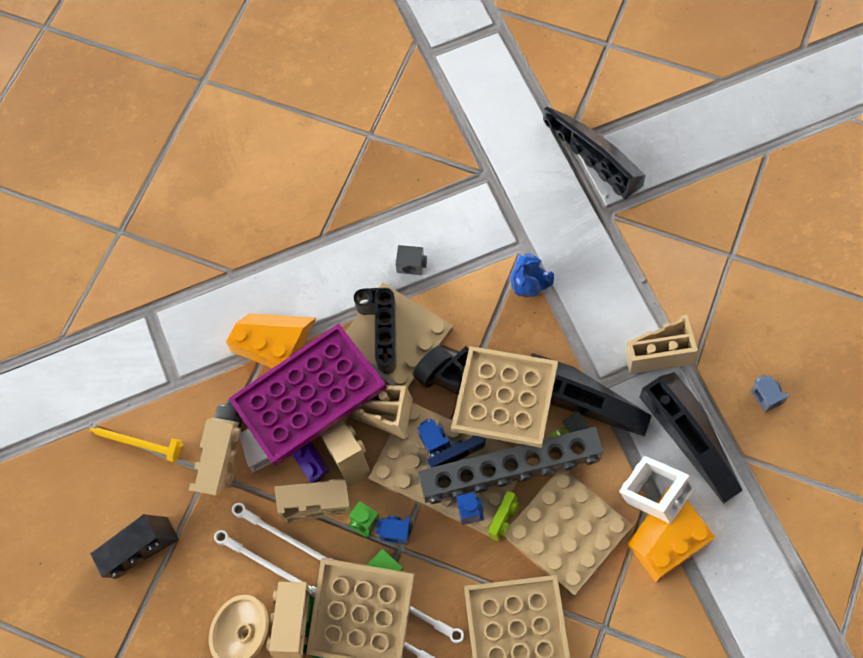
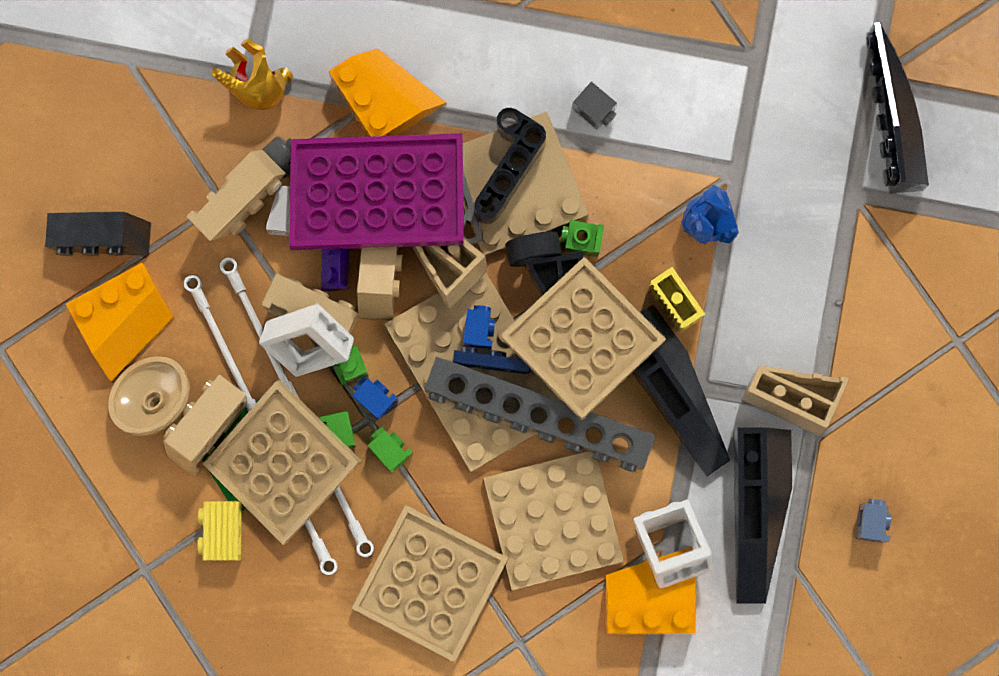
camera: 25 degrees right, 15 degrees up
yellow piece [90,428,184,462] -> none
blue brick [457,492,484,525] -> none
lime plate [488,491,519,542] -> none
pearl dark grey piece [550,411,588,438] -> none
none -> light orange wedge [66,263,174,383]
none -> pearl gold piece [212,38,294,111]
none -> white window [259,304,354,377]
none -> bright green brick [368,427,413,473]
none -> bright green brick [560,220,604,257]
none -> light yellow brick [648,267,705,333]

